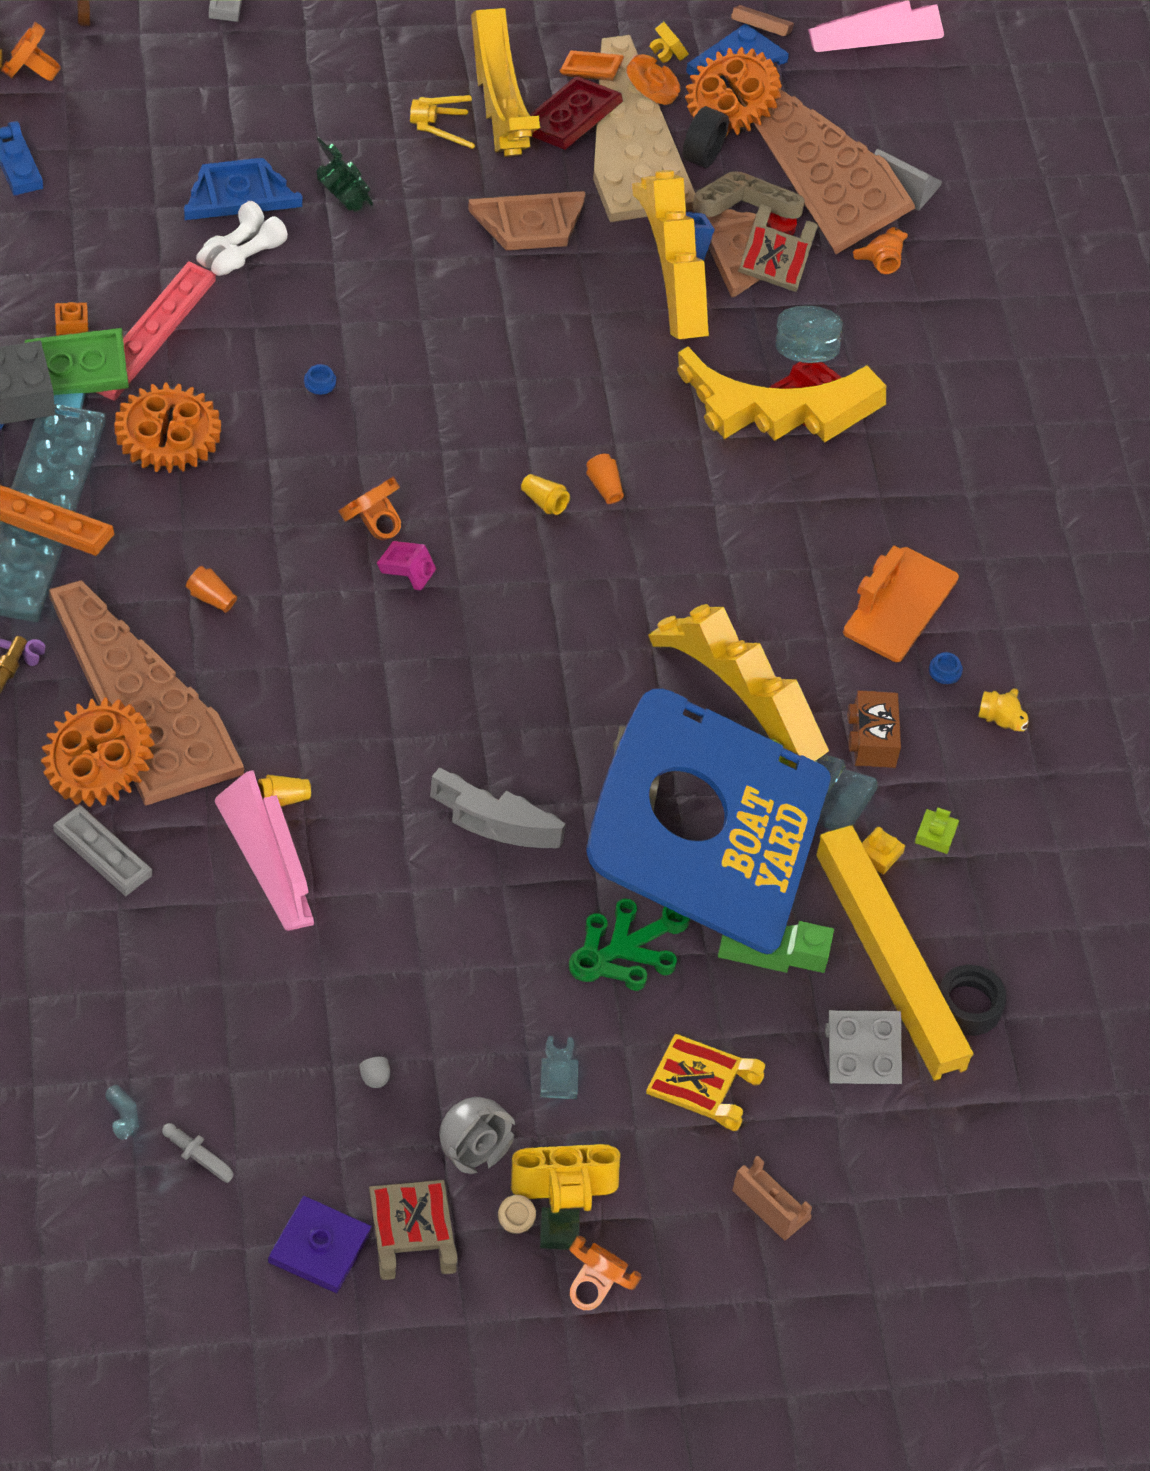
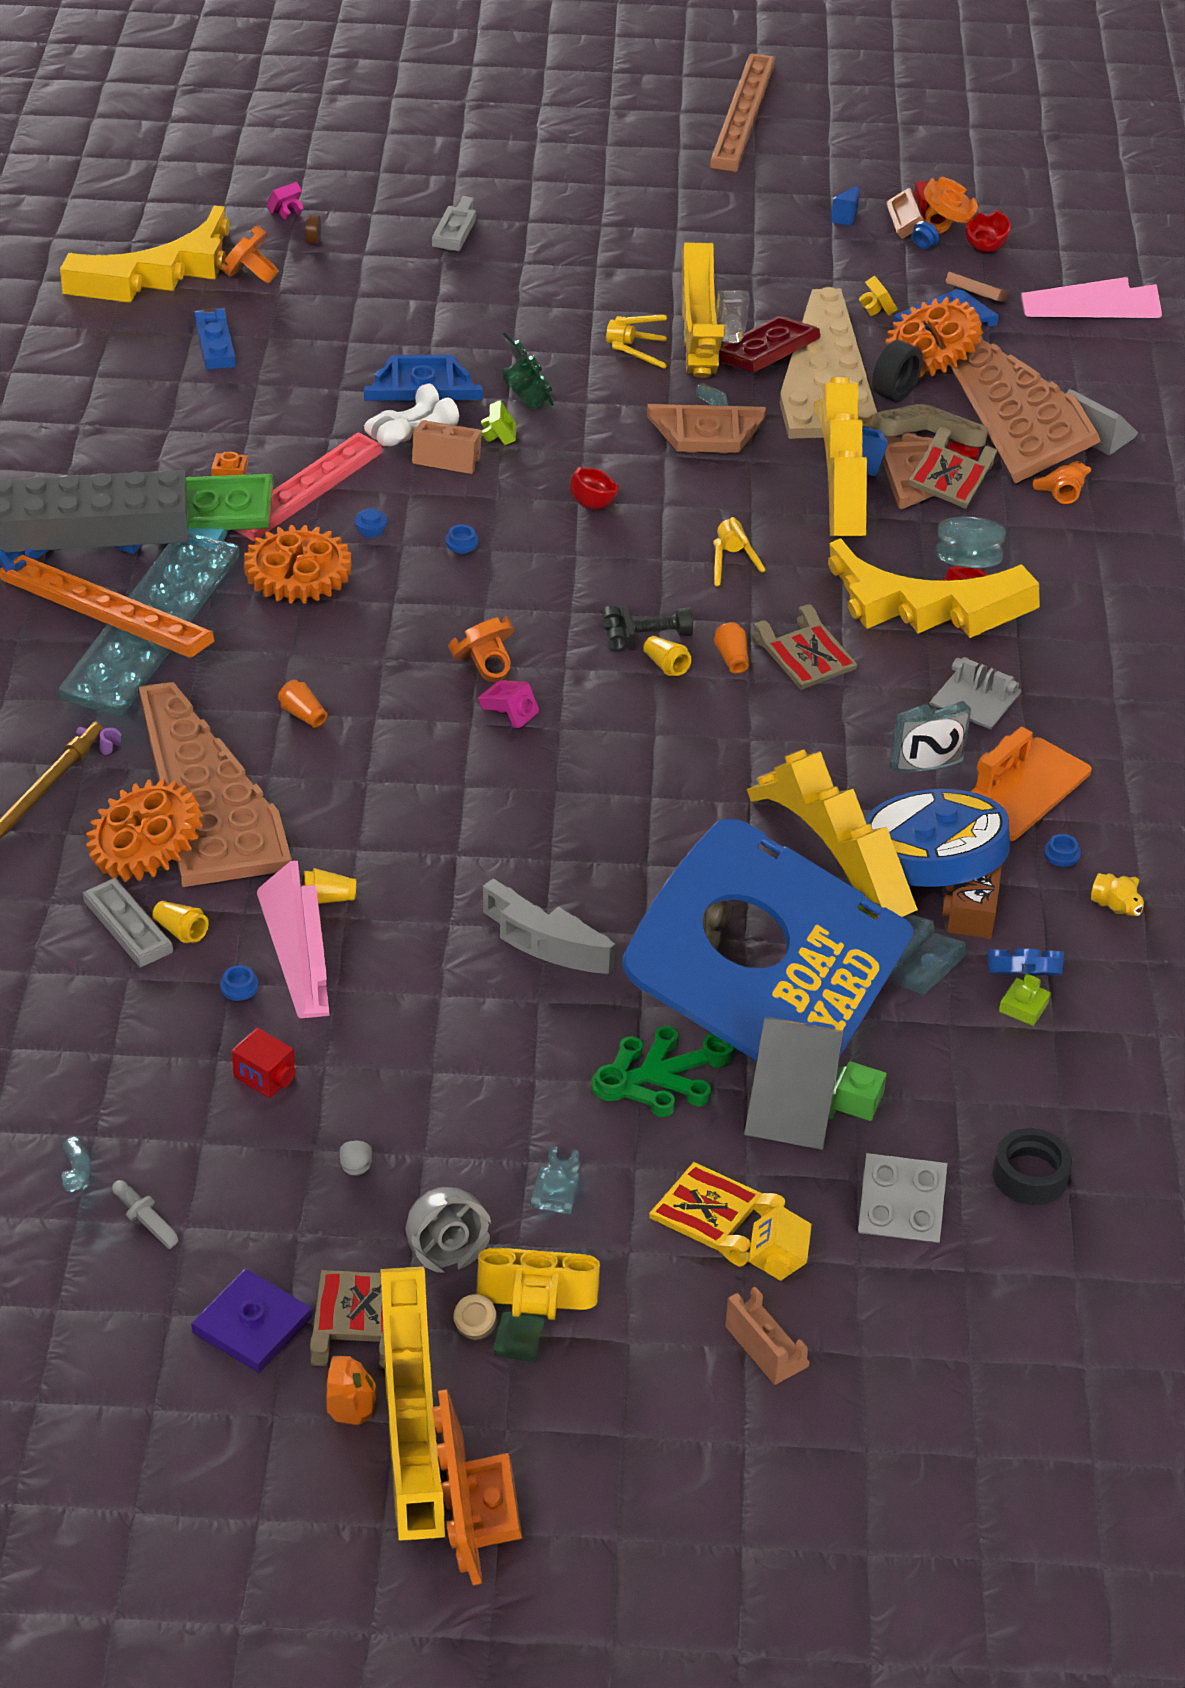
camera: 15 degrees right, 10 degrees down
orange tile [560,50,624,81] -> none
orange tile [569,1236,642,1310] -> none
orange tile [627,54,680,105] -> none
yellow tile [816,825,974,1081] -> none
yellow tile [862,827,905,875] -> none
none -> yellow cone [152,901,209,943]
none -> blue plate [220,965,259,1001]
none -> red brick [232,1028,296,1098]
none -> orange rock [326,1356,377,1425]
none -> blue plate [354,508,387,538]
none -> yellow arch [380,1266,445,1541]
none -> nougat hinge [412,420,483,474]
none -> orange bracket [432,1389,522,1586]
none -> lime tile [481,400,516,445]
none -> red hair [570,466,619,510]
none -> pearl dark grey bar [601,605,693,652]
none -> clear light blue arm [695,383,728,406]
none -> yellow plant [713,517,765,586]
none -> clear tile [716,290,750,343]
none -> dark grey tile [744,1016,844,1150]
none -> yellow brick [748,1205,812,1281]
none -> dark tan flag [752,604,858,690]
none -> blue piece [865,789,1010,887]
none -> slope [890,701,971,772]
none -> light grey hinge [930,657,1022,730]
none -> blue plate [987,949,1064,976]

